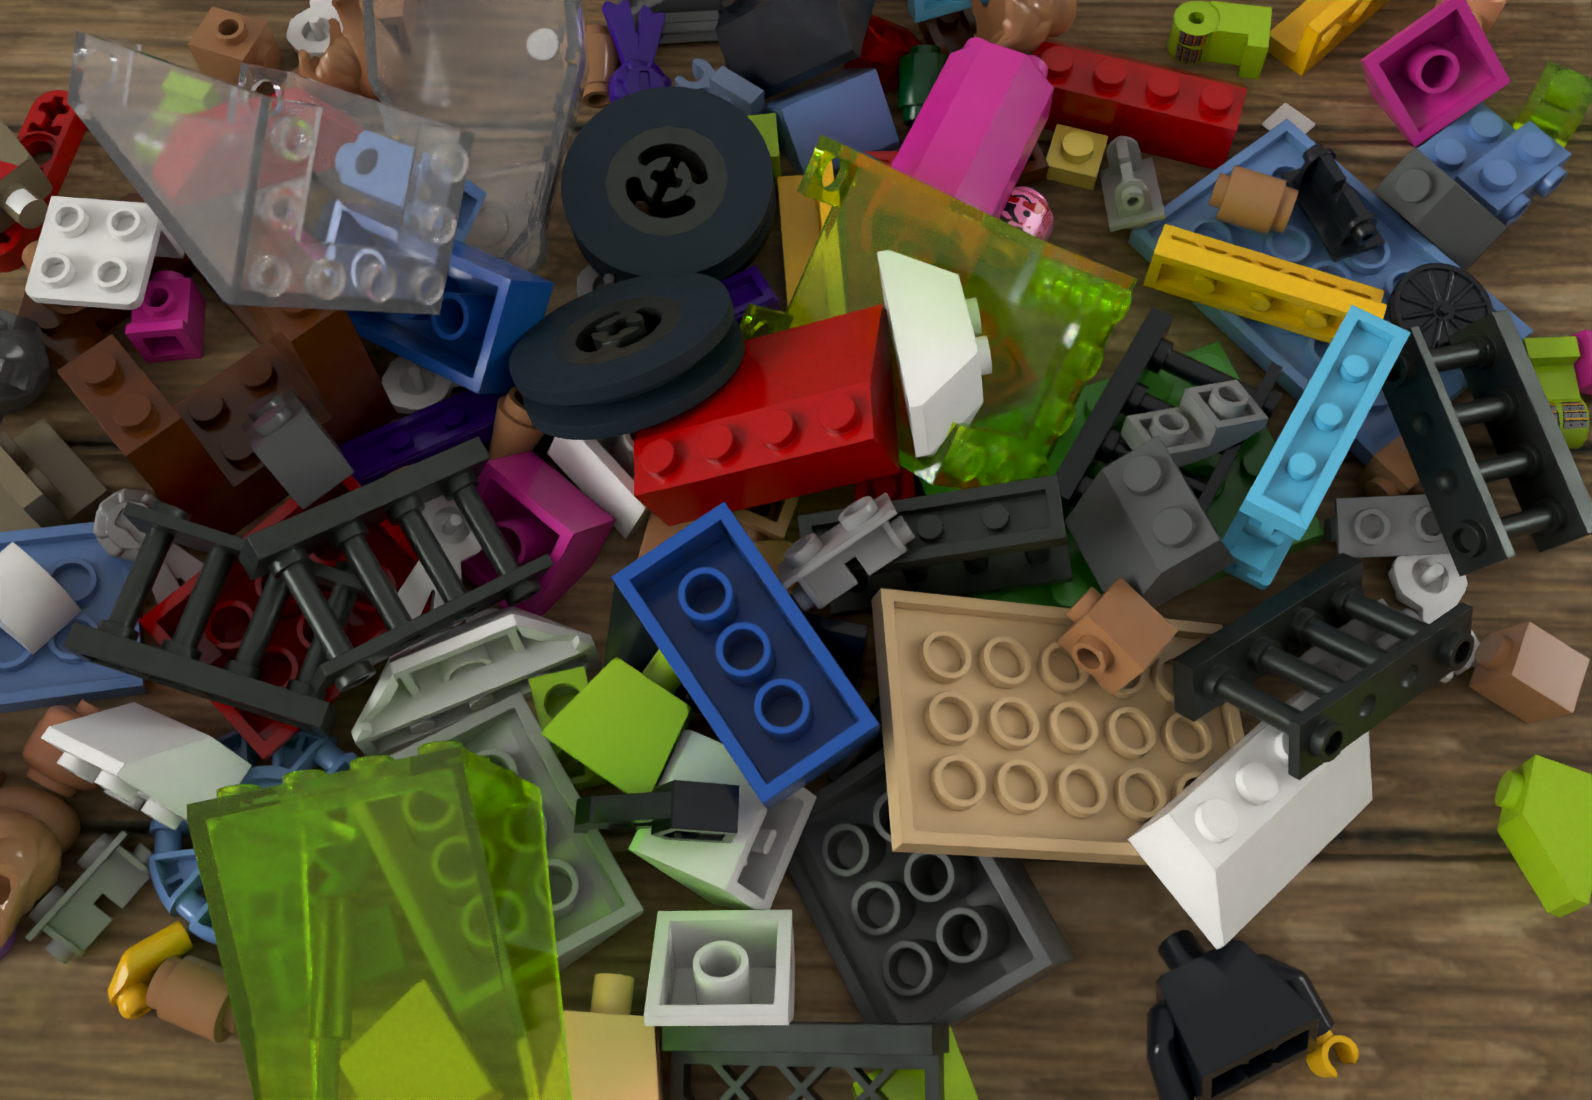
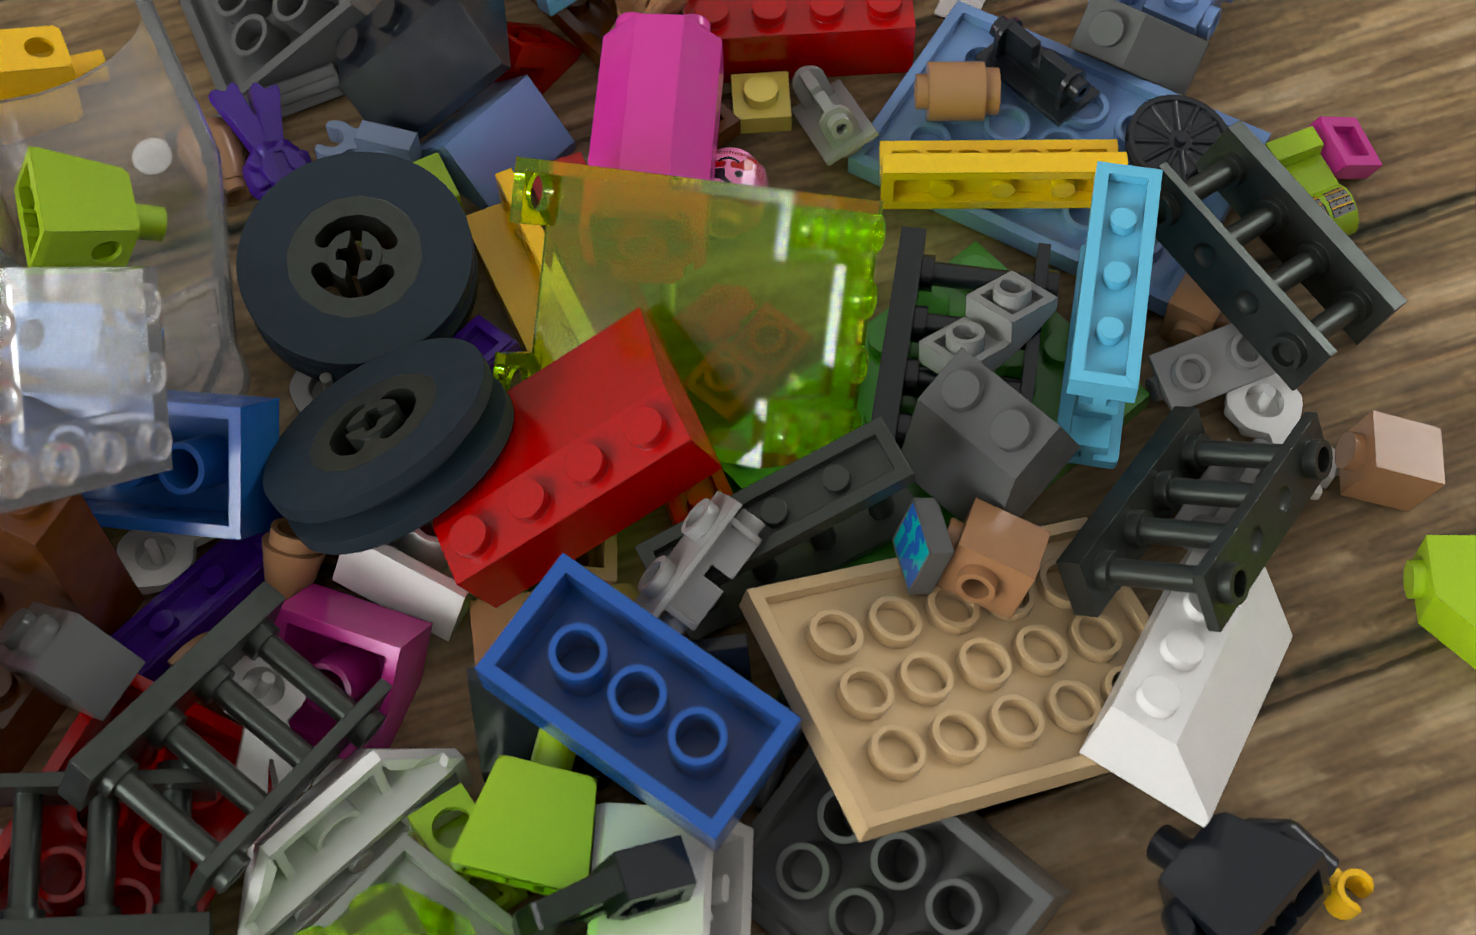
camera: 20 degrees left, 5 degrees down
white wedge [877,250,992,458] -> none
dark green brick [898,44,949,127] -> none
none -> lime torso [14,146,167,274]
none -> dark grey tile [892,498,955,594]

